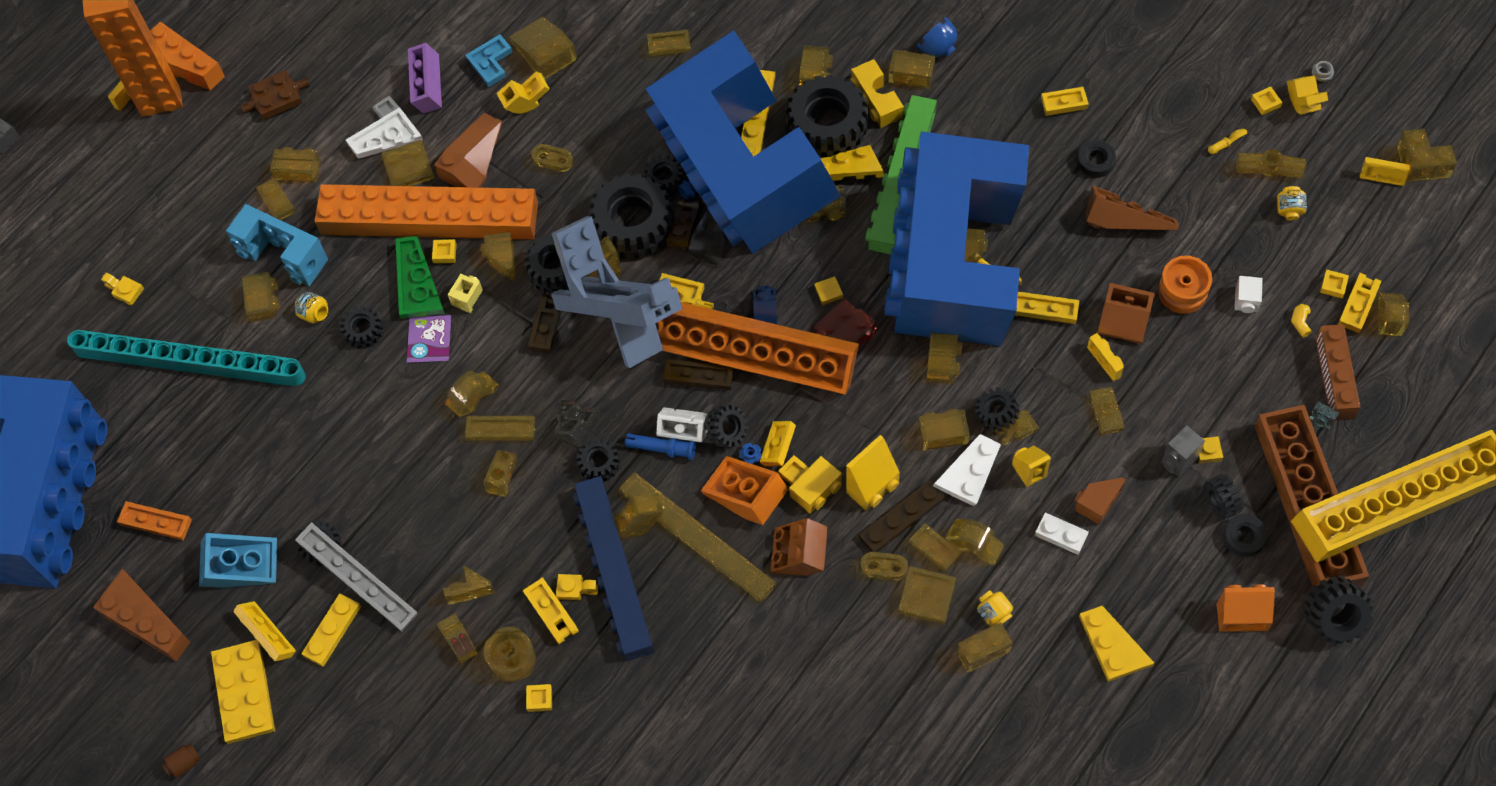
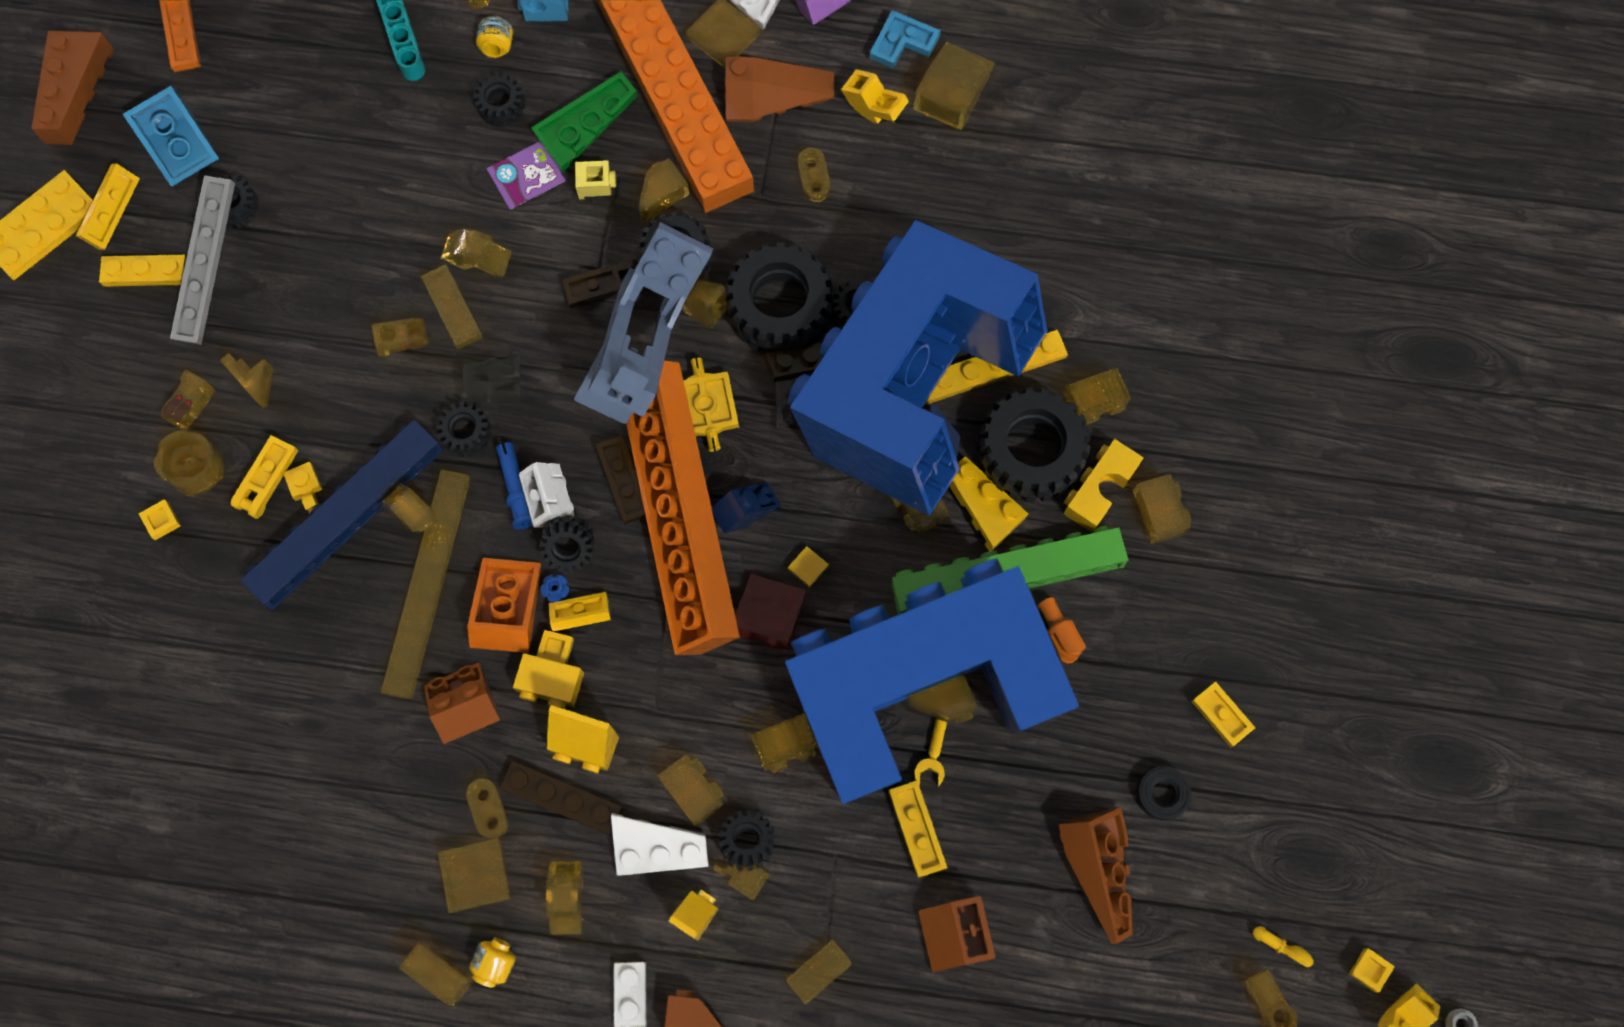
camera: 55 degrees right, 10 degrees up
yellow plate [432,239,457,263] -> none
clear yellow plate [647,30,691,56] -> none
clear yellow plate [909,523,961,572] -> none
blue cylinder [916,17,958,59] -> none
yellow plate [1087,333,1124,382] -> none
orange wheel [1158,256,1213,314] -> none

